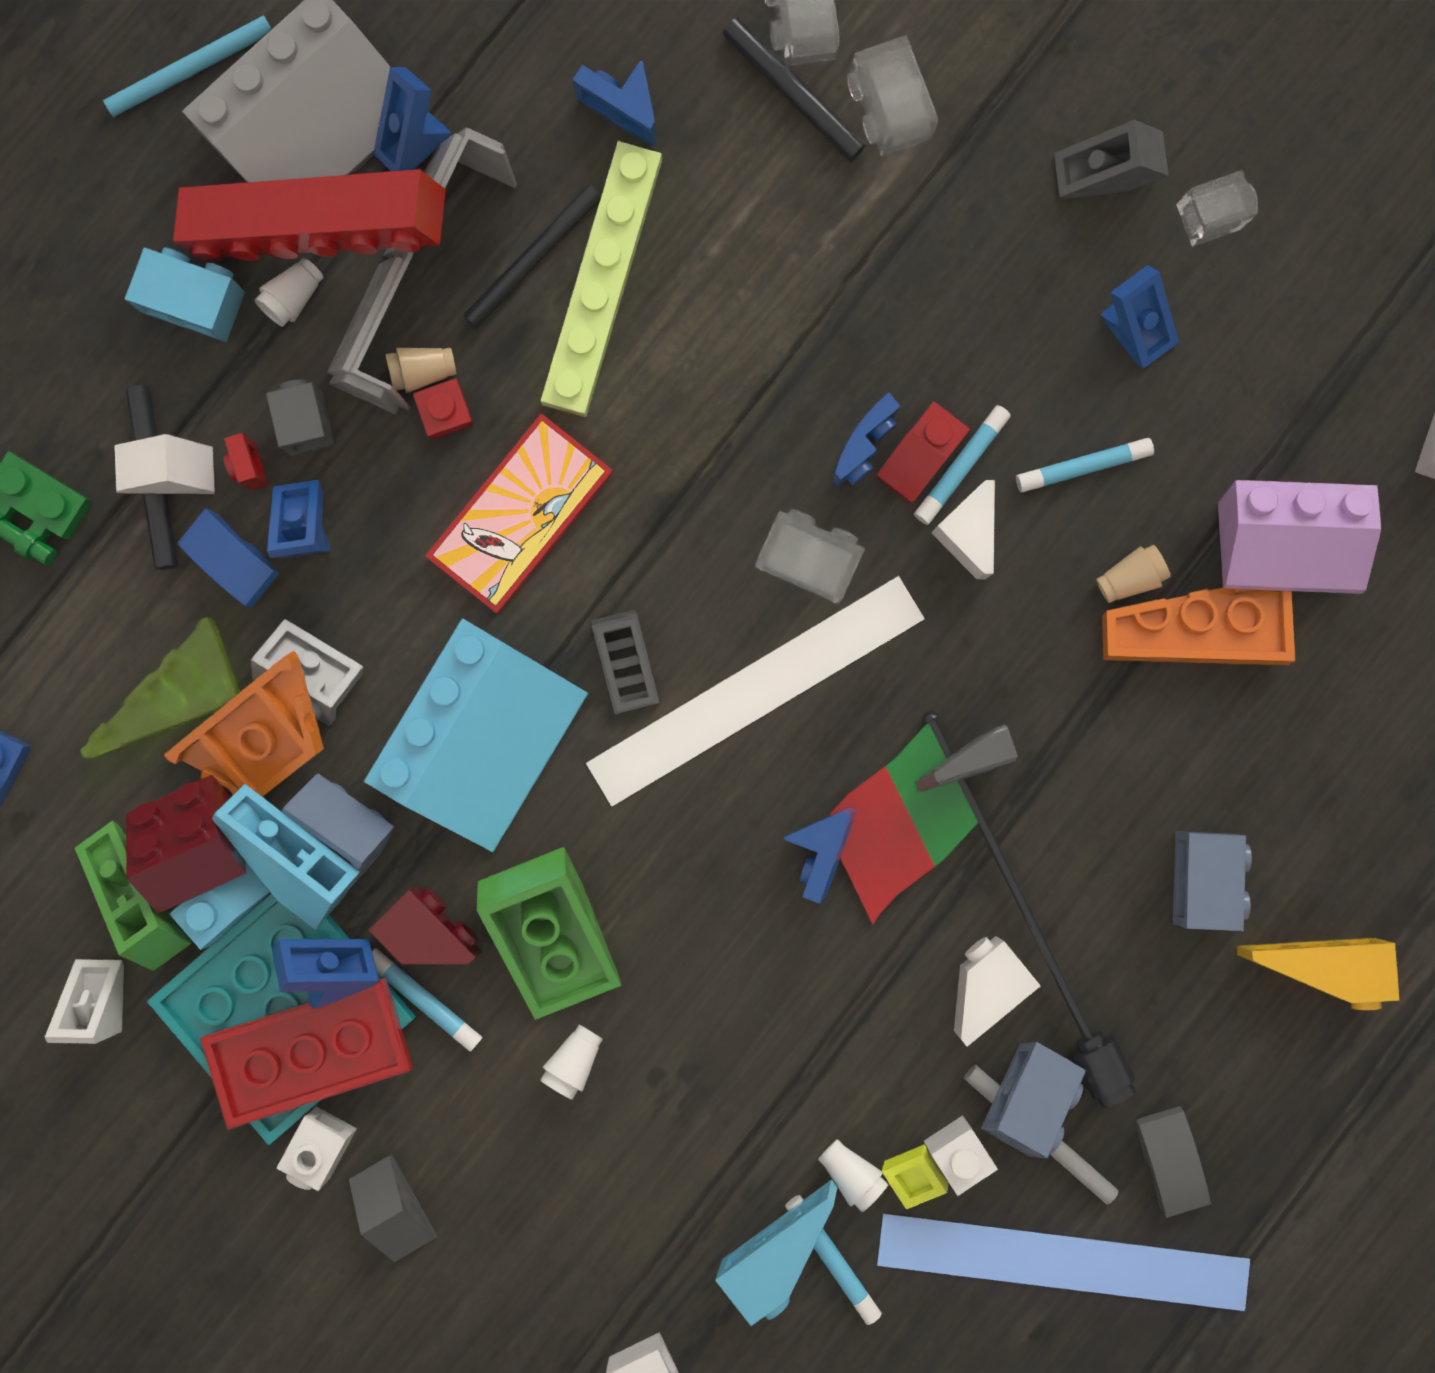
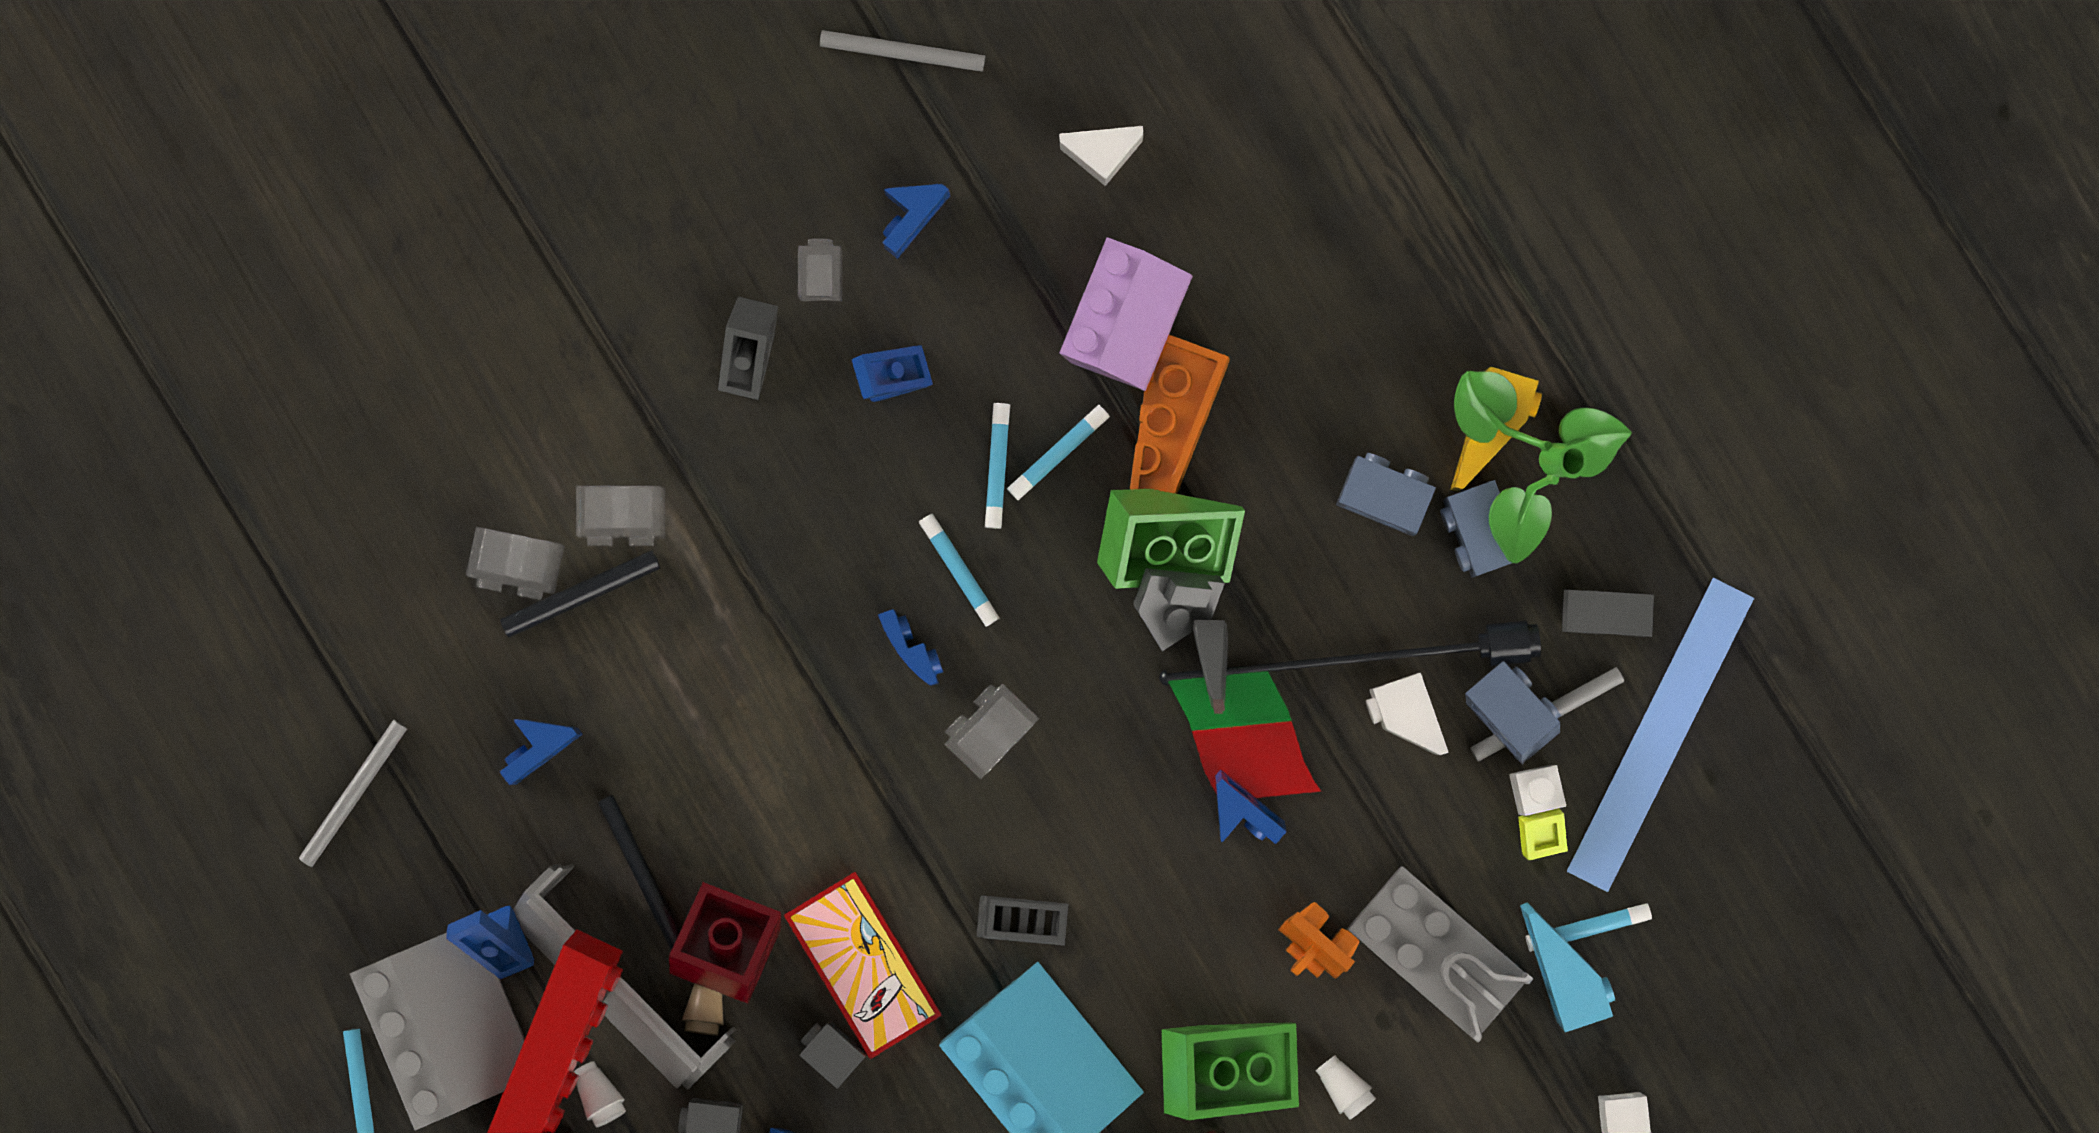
camera: 65 degrees left, 0 degrees up
red plate [413,378,474,440] -> none
yellowish green plate [541,141,662,417] -> none
white sticker [586,576,925,806] -> none
white cone [818,1139,888,1212] -> none
red slope [876,402,970,504] -> none
white slope [932,480,995,579] -> none
tan cone [1096,545,1171,603] -> none
none -> dark red brick [669,882,781,1004]
none -> dark grey brick [799,1020,867,1089]
none -> blue slope [882,184,950,259]
none -> medium azure bar [1007,405,1110,500]
none -> bright green slope [1097,489,1245,589]
none -> dark grey plate [1133,568,1225,651]
none -> orange hips [1278,902,1360,979]
none -> light grey plate [1347,866,1533,1043]
none -> sand blue brick [1440,480,1512,578]
none -> bright green plant [1454,371,1632,564]

